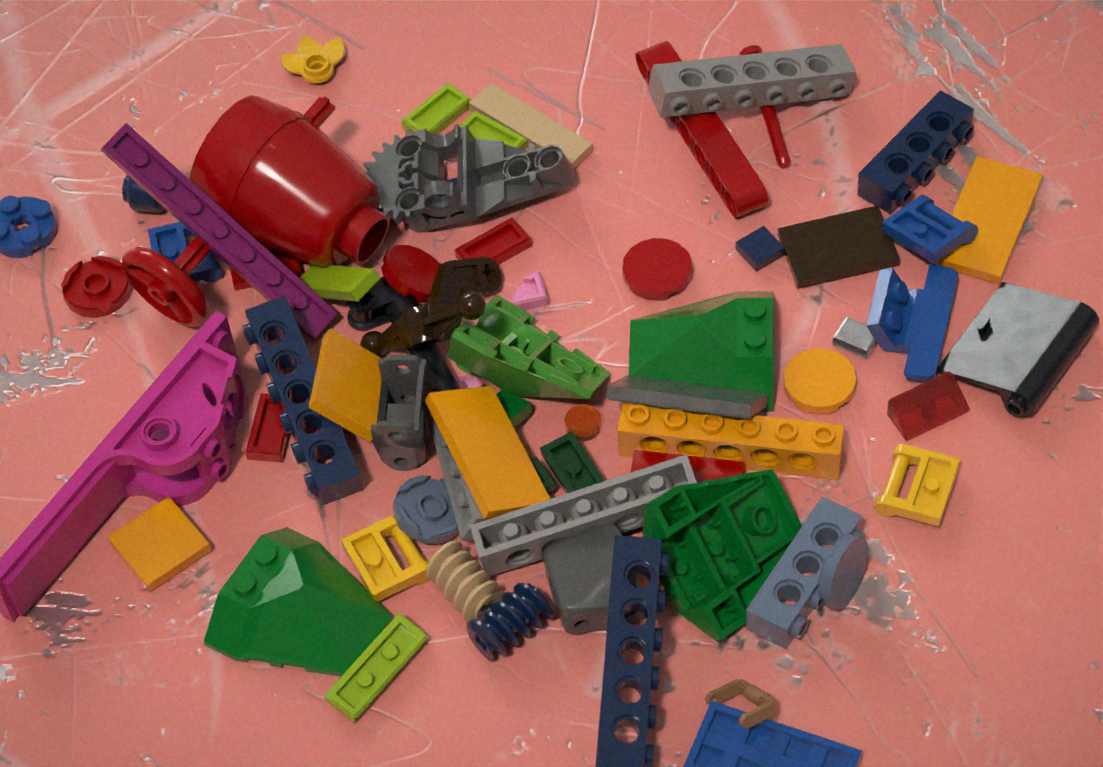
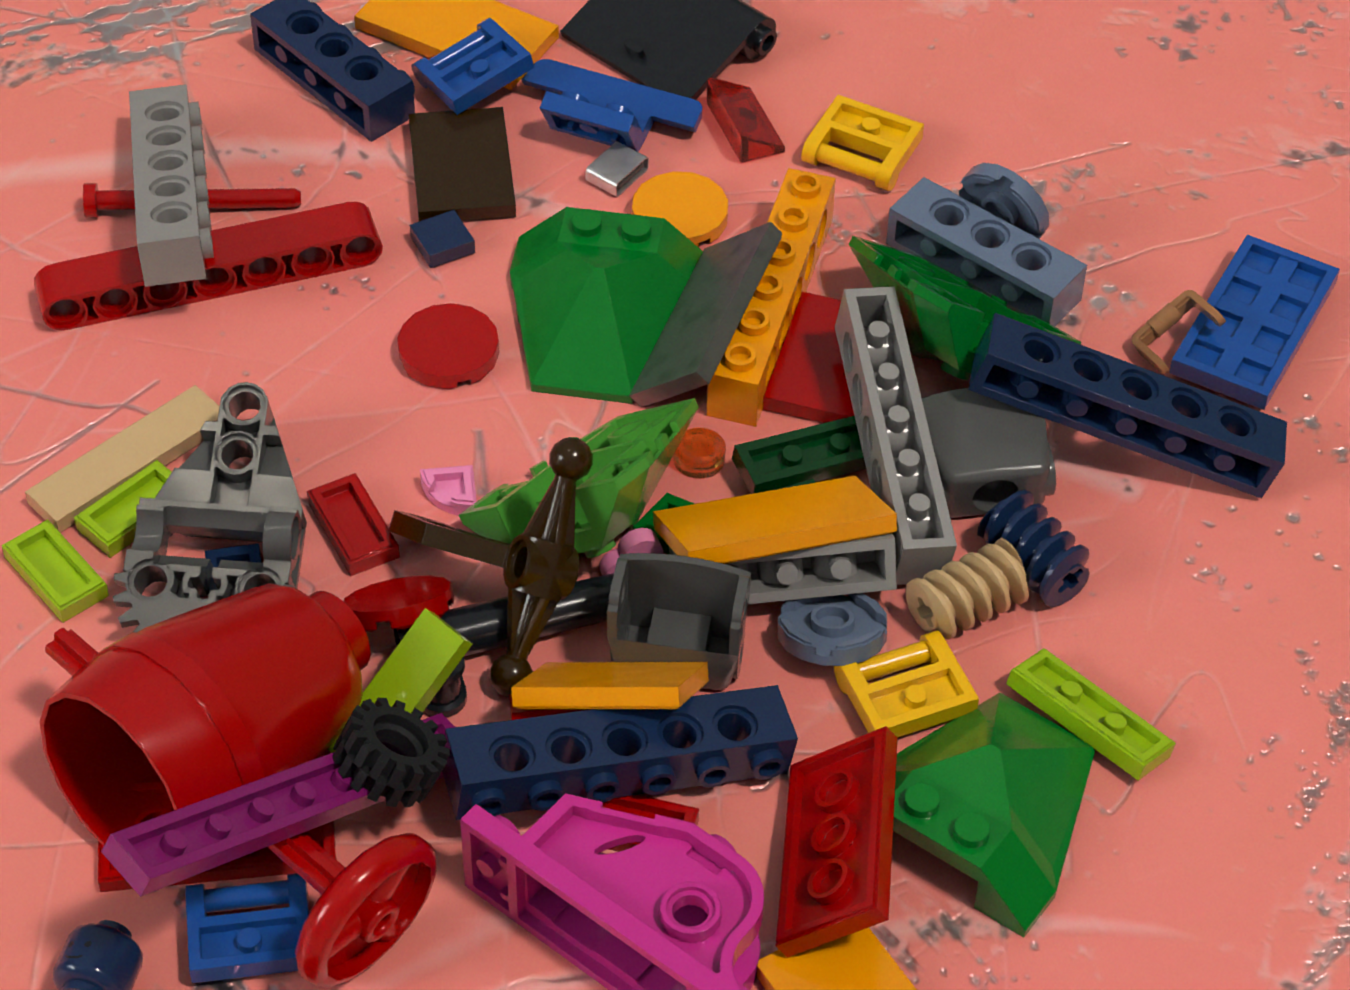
camera: 90 degrees left, 5 degrees down
none -> black tyre [333,698,450,807]
none -> red tile [775,726,898,958]

